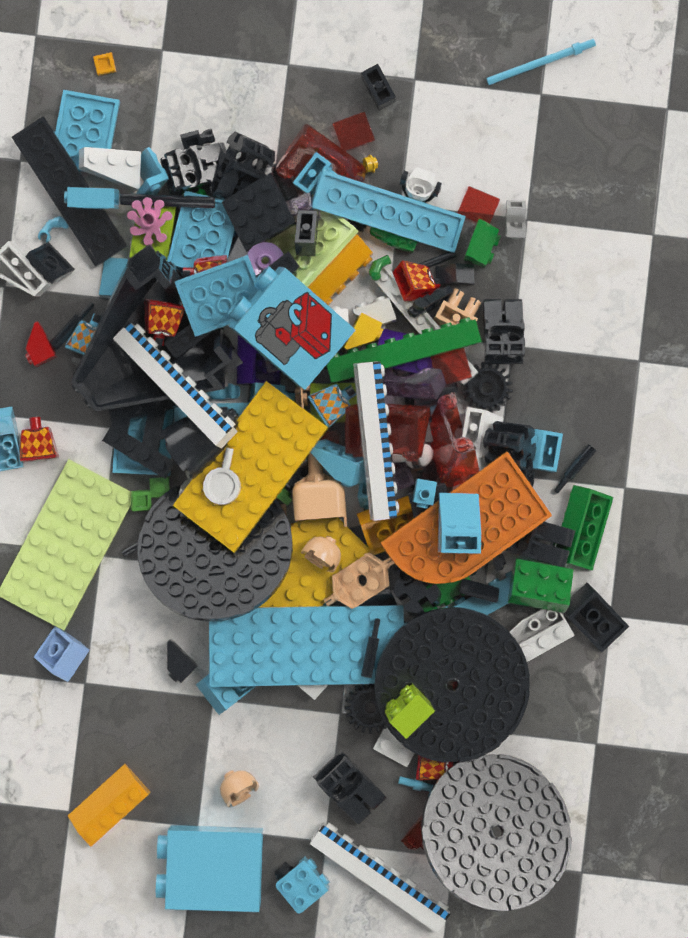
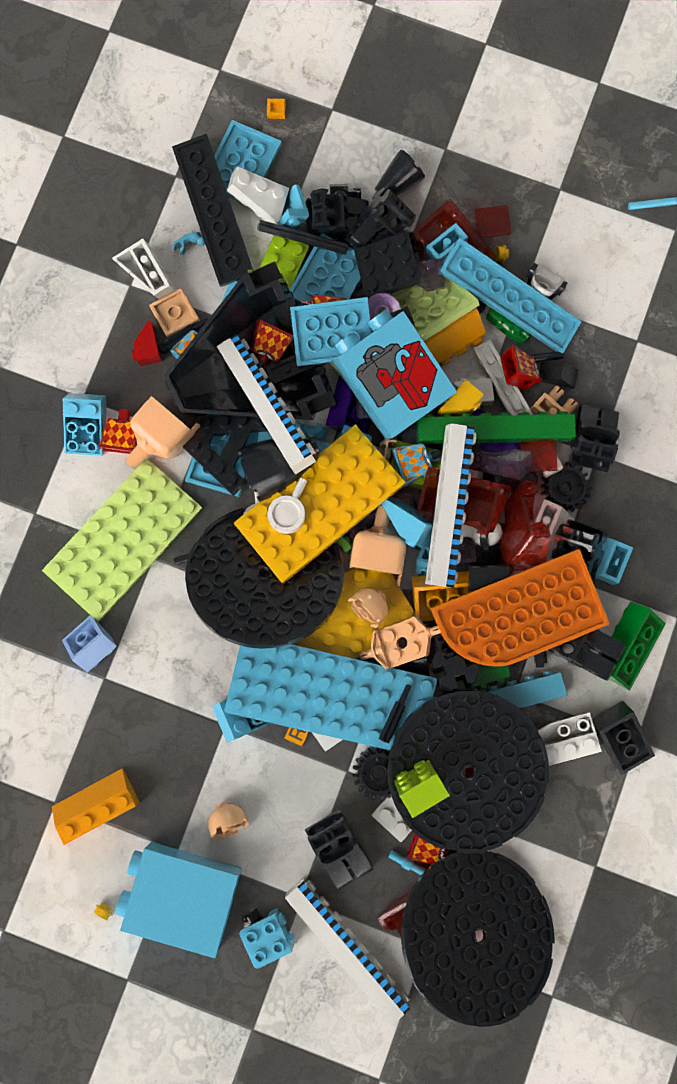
camera: 15 degrees right, 5 degrees down
black plate [25,242,75,284] -> none
medium azure window [64,187,119,209] -> none
bright pink animal [127,197,173,245] -> none
bright green plate [131,490,151,511] -> none
bright green plate [149,477,170,498] -> none
black slope [167,639,199,683] -> none
black brick [295,210,318,256] -> none
black brick [361,64,396,110] -> none
green arm [369,255,392,281] -> none
black hinge [407,286,453,318] -> none
medium azure brick [412,479,437,508] -> none
medium azure slope [438,493,481,554] -> none
clear red piece [458,186,500,224] -> none
black slope [459,579,499,603] -> none
green slope [464,219,501,268] -> none
light grey brick [505,200,527,239] -> none
green brick [508,559,574,613] -> none
black axle [554,444,597,493] -> none
none -> yellow plate [94,902,113,920]
none -> light nougat piece [125,396,200,469]
none -> light nougat plate [149,288,200,338]
none -> light orange tile [285,727,308,746]
none -> black cone [374,150,425,196]

